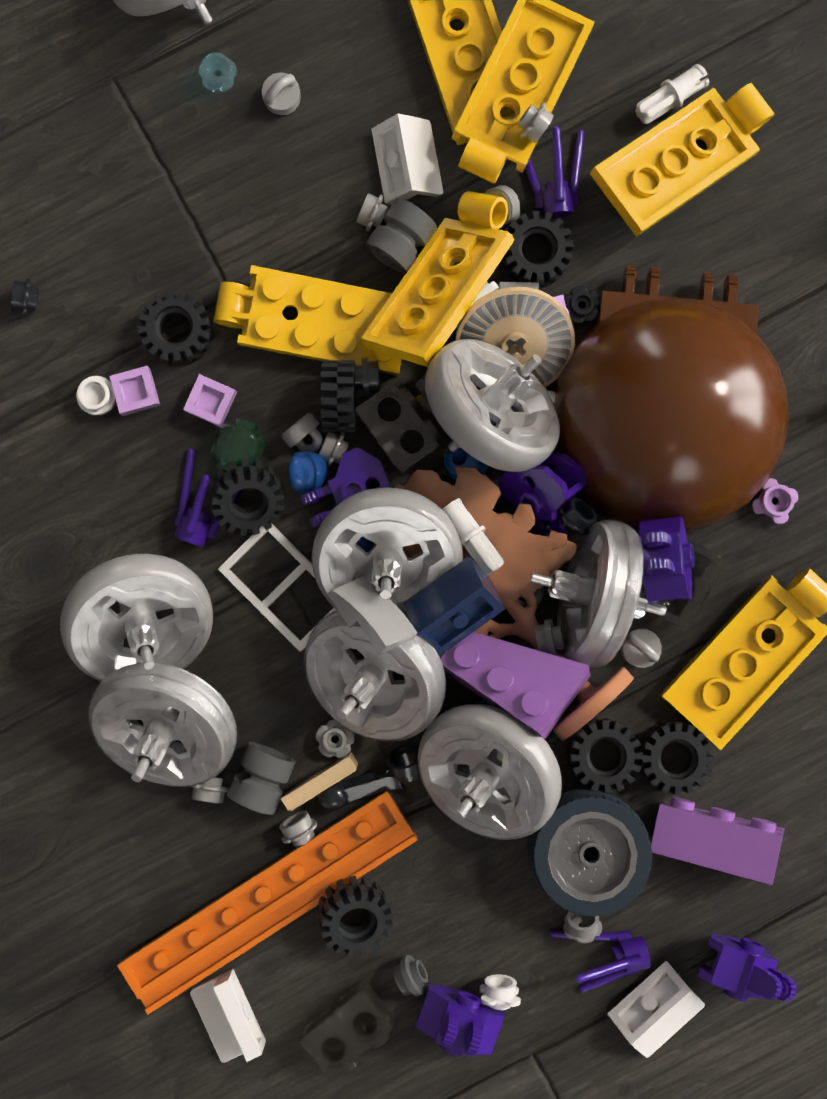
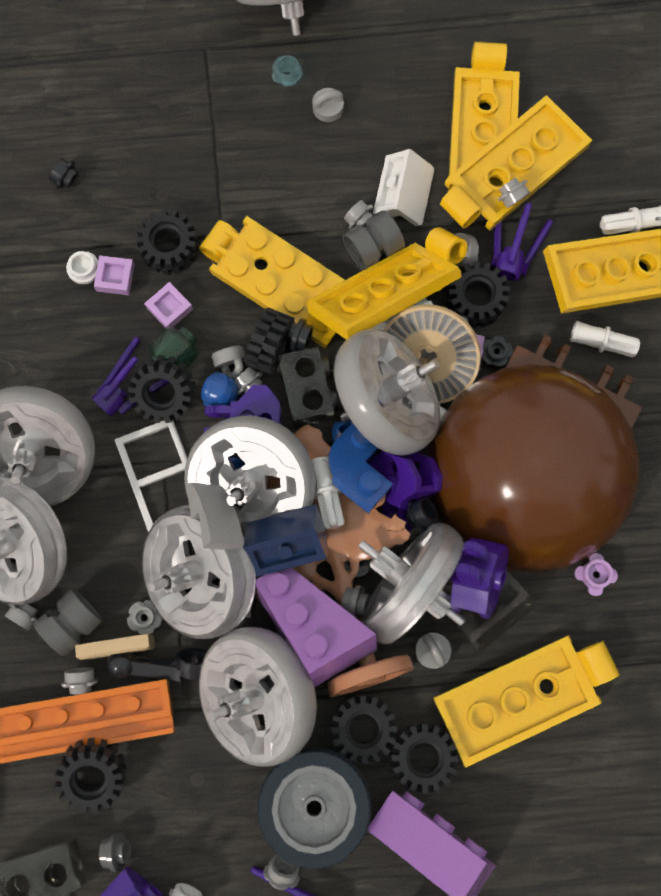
camera: 30 degrees right, 10 degrees down
none -> blue plate [328,423,393,514]
none -> white axle [570,321,640,357]

